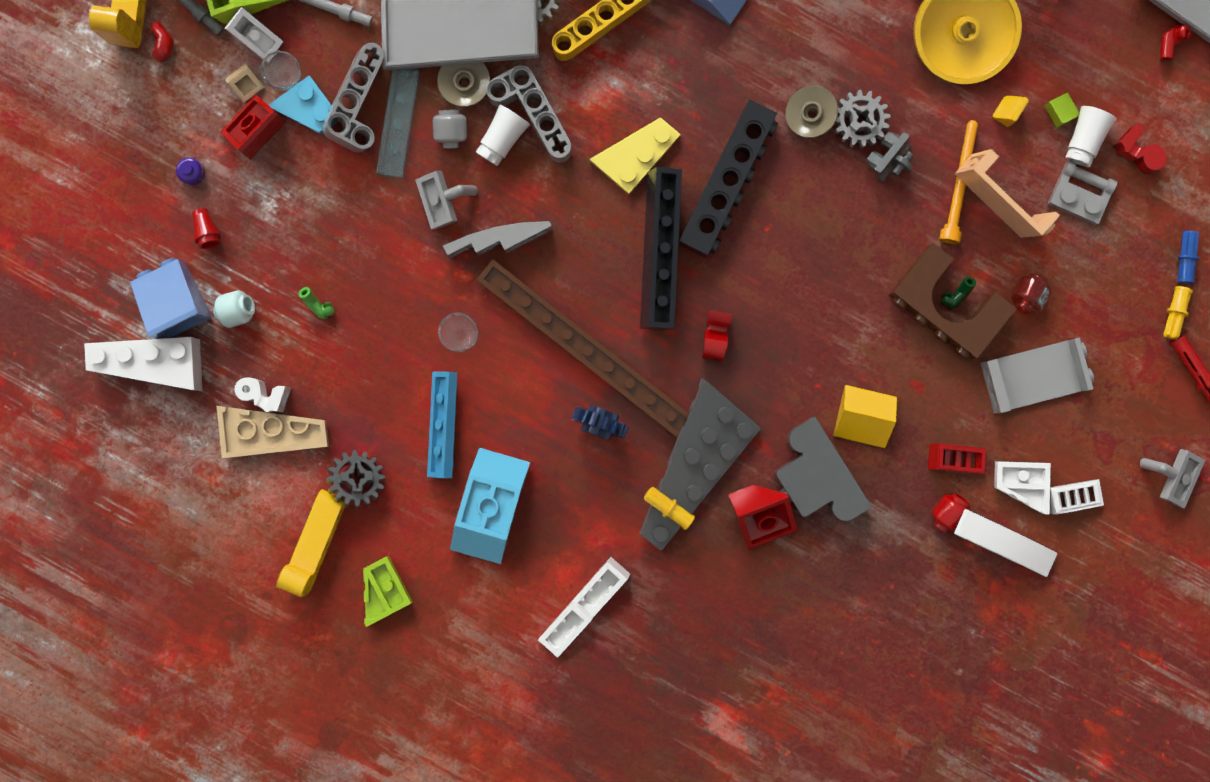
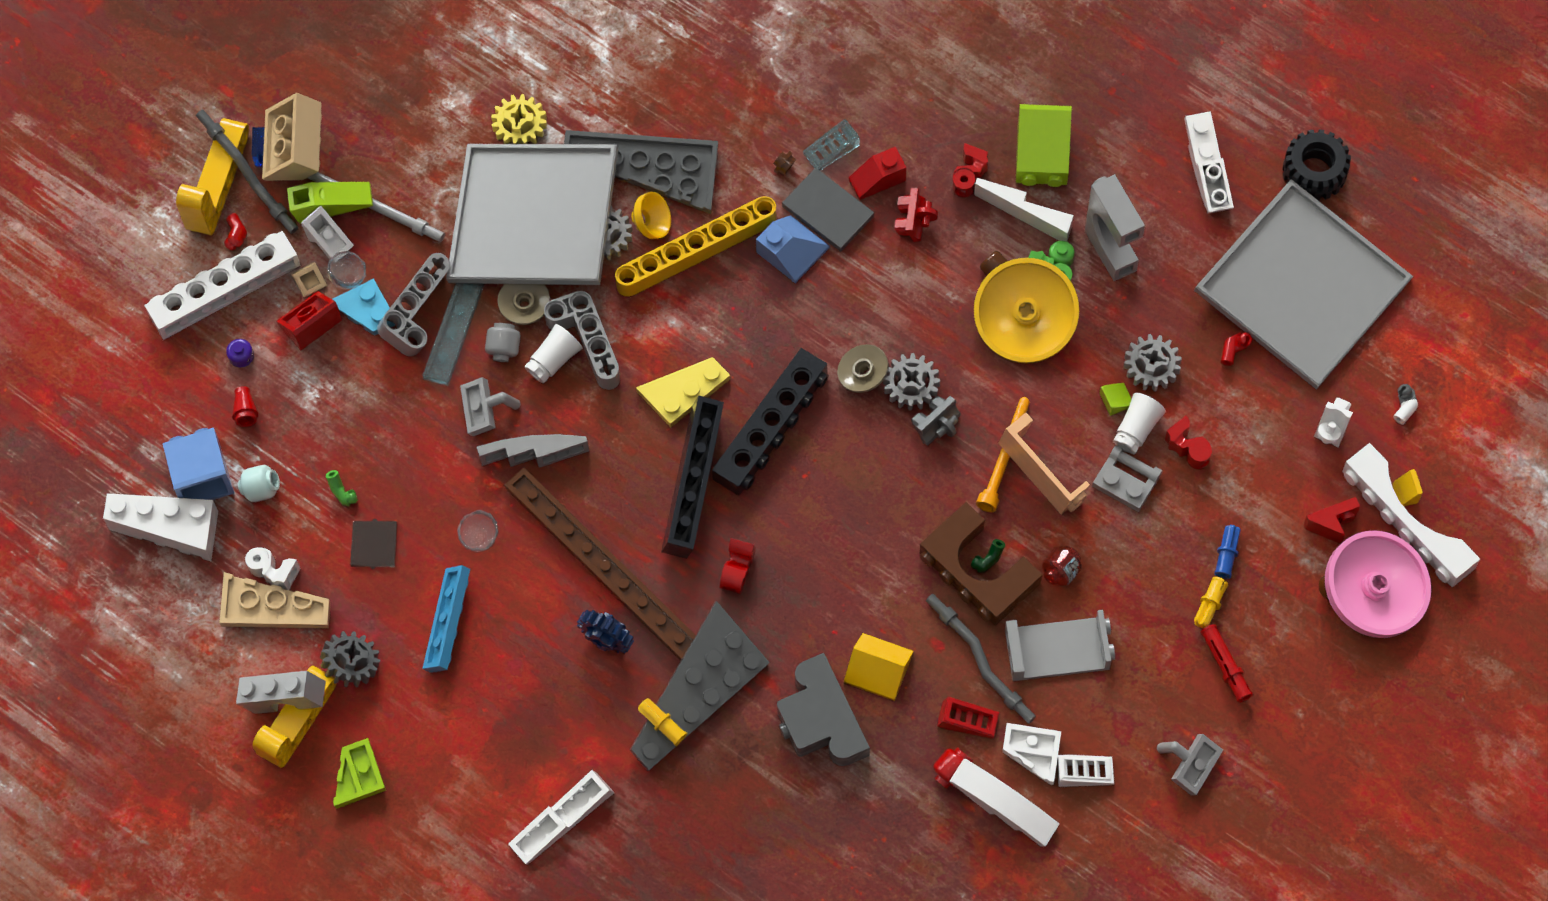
camera: 10 degrees right, 20 degrees down
medium azure slope [450,448,530,564] -> none
red slope [728,485,798,550] -> none
yellow slope [993,96,1029,127] -> none
none -> white brick [144,231,301,340]
none -> light grey arch [236,671,326,714]
none -> clear smoke piece [350,519,397,569]
none -> dark grey bar [926,594,1036,724]
none -> light grey gear [1124,334,1182,391]

